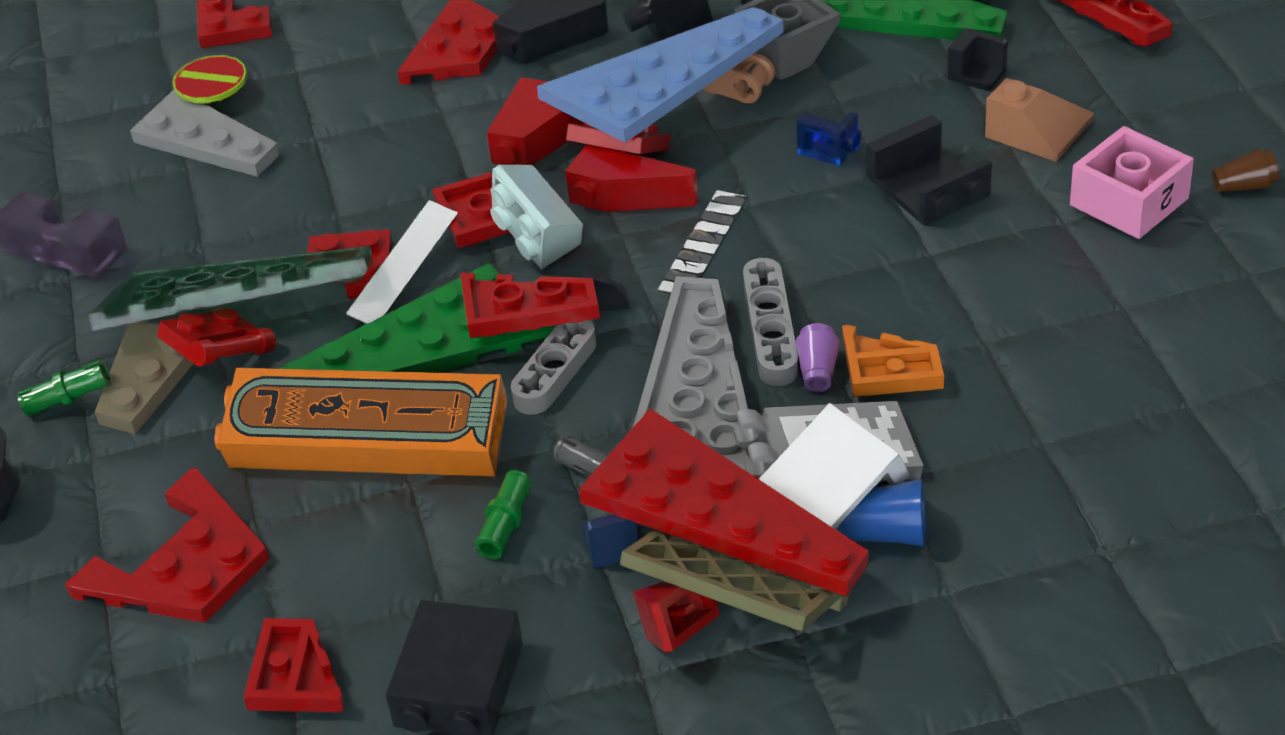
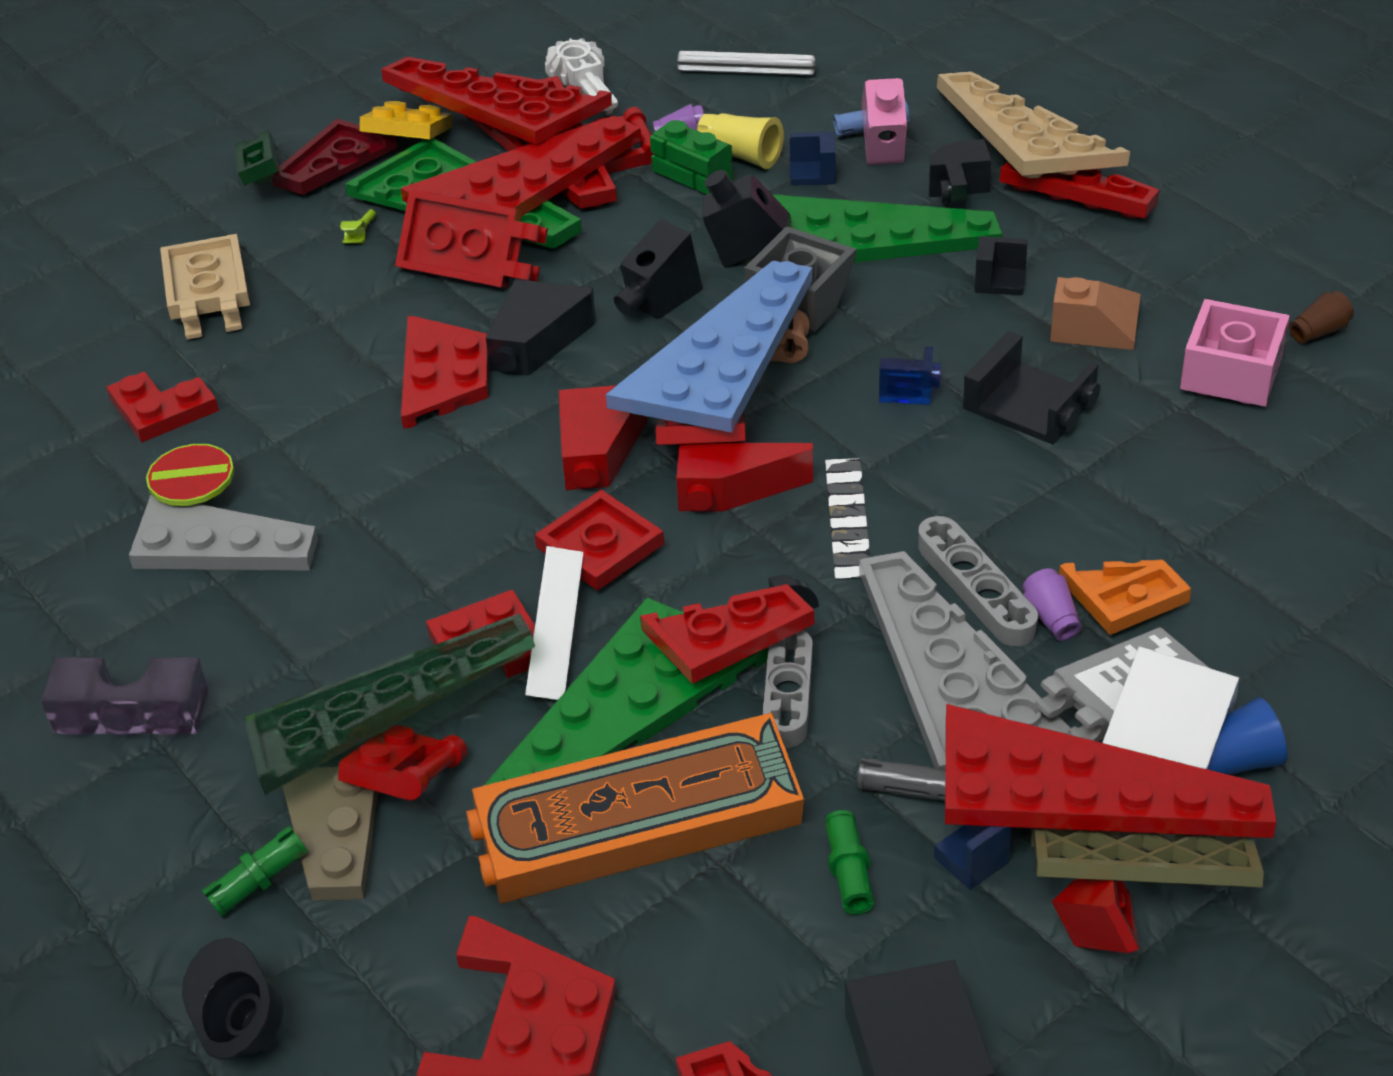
camera: 25 degrees left, 0 degrees up
light aqua slope [490,165,583,270] -> none

